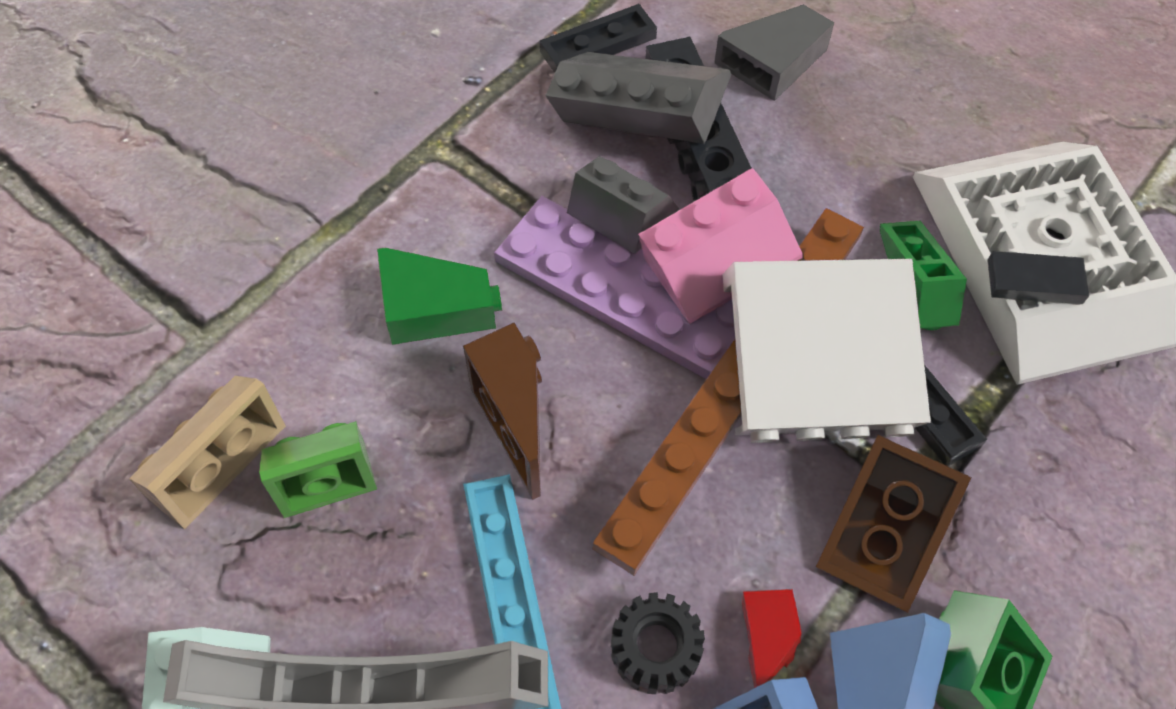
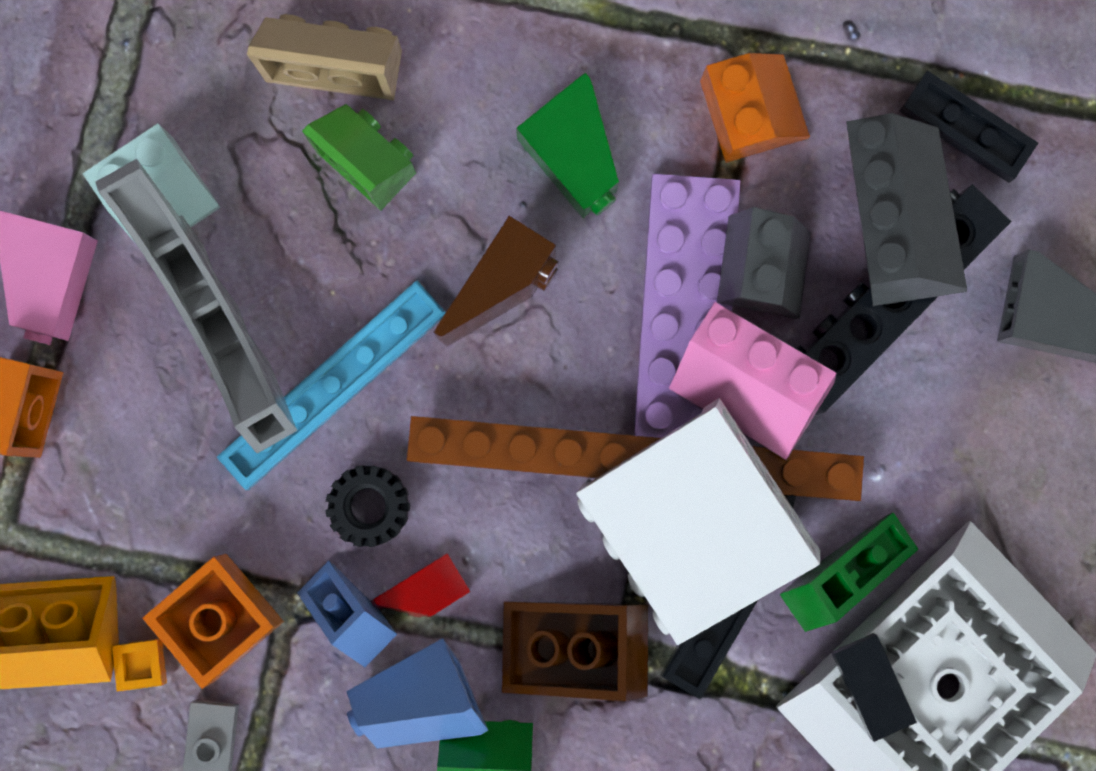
camera: 60 degrees right, 25 degrees up
none -> orange slope [700,53,810,163]

